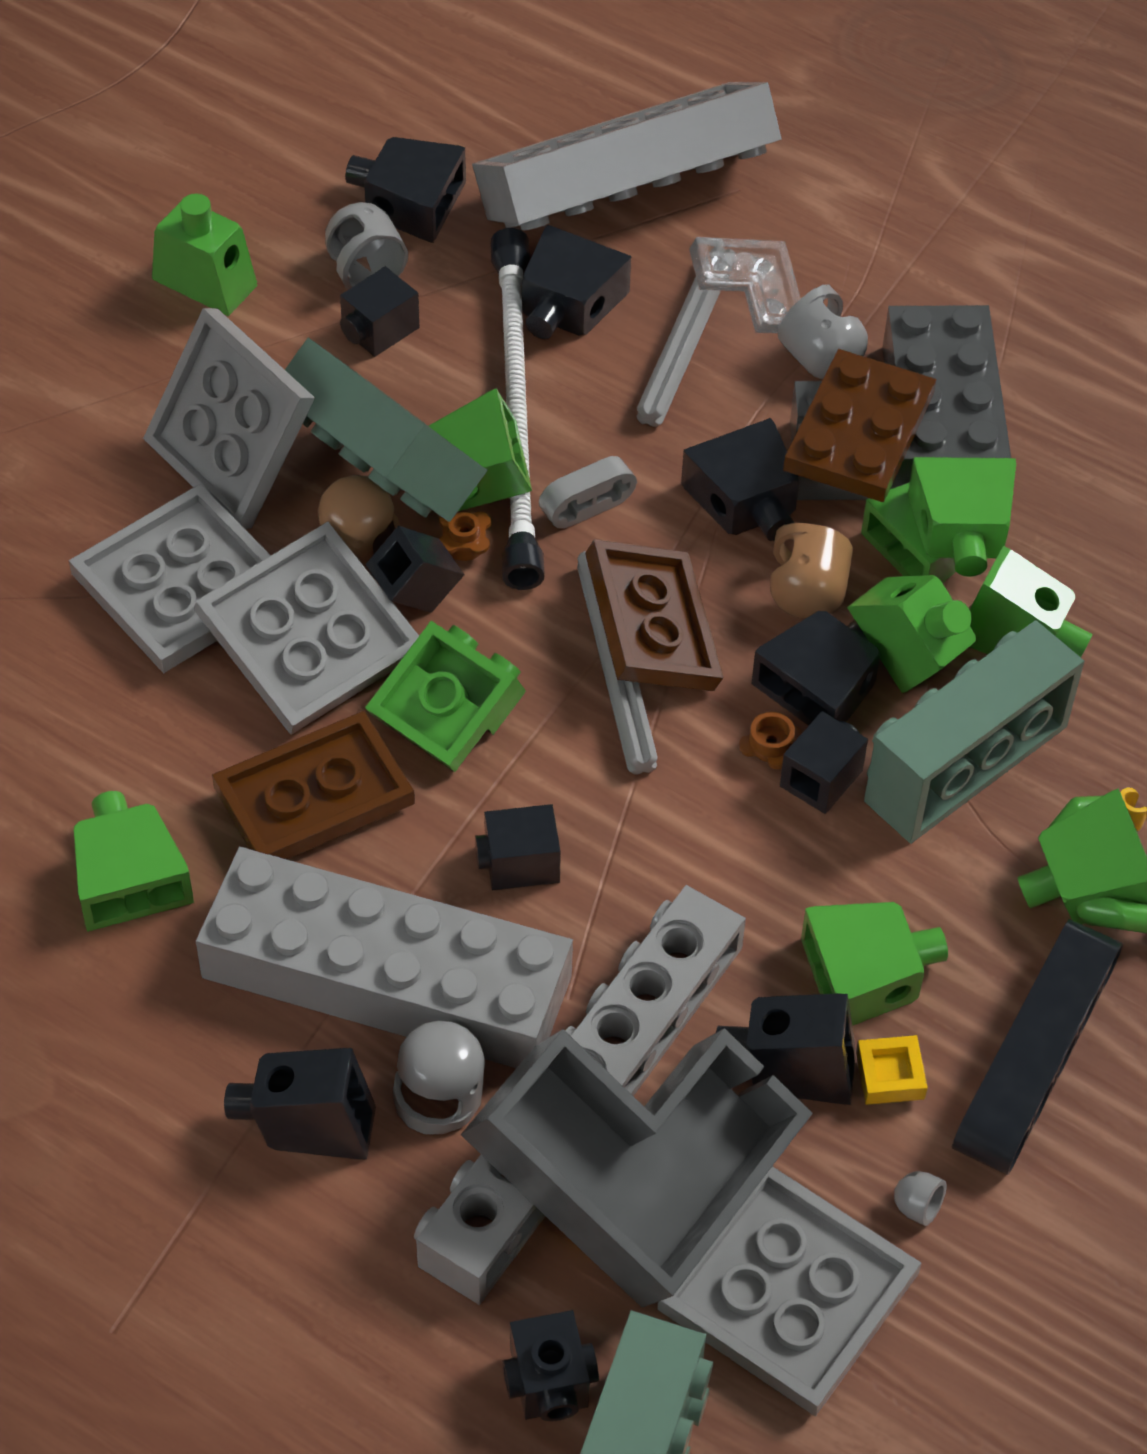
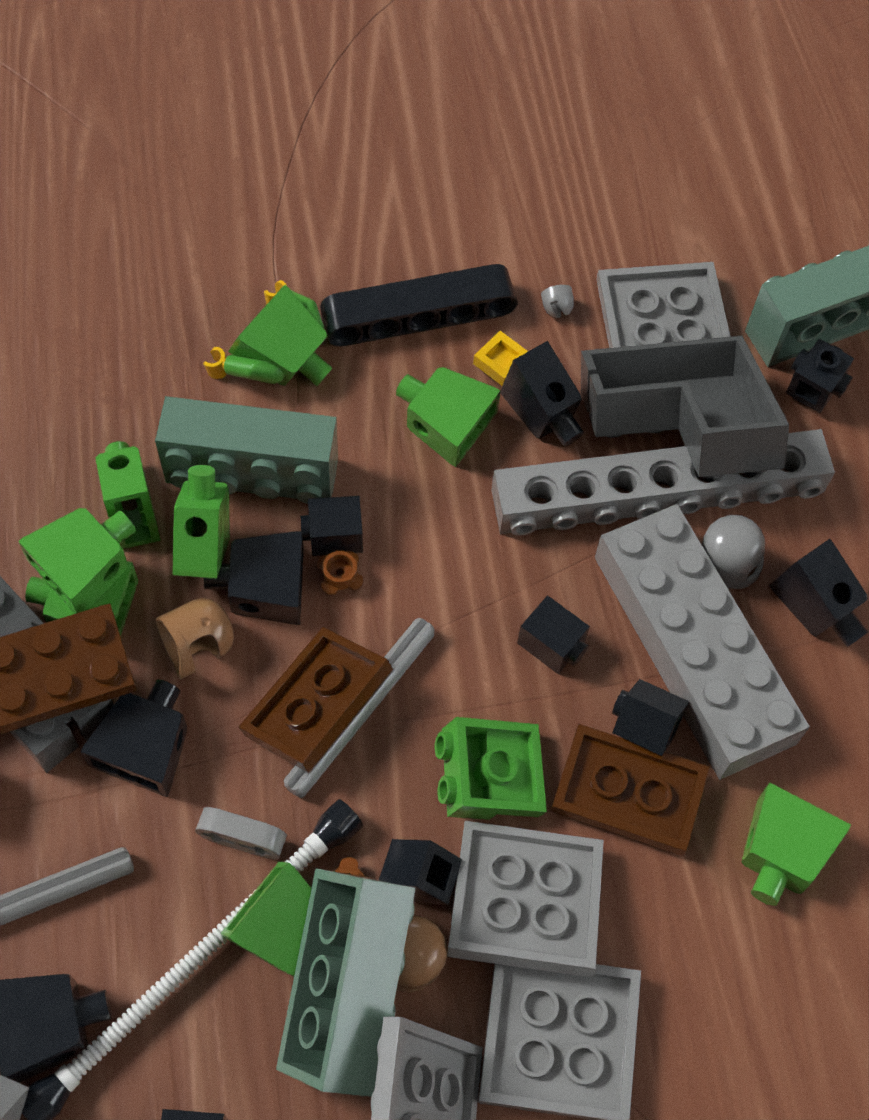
camera: 135 degrees left, 10 degrees up
none -> black brick [612,679,689,756]

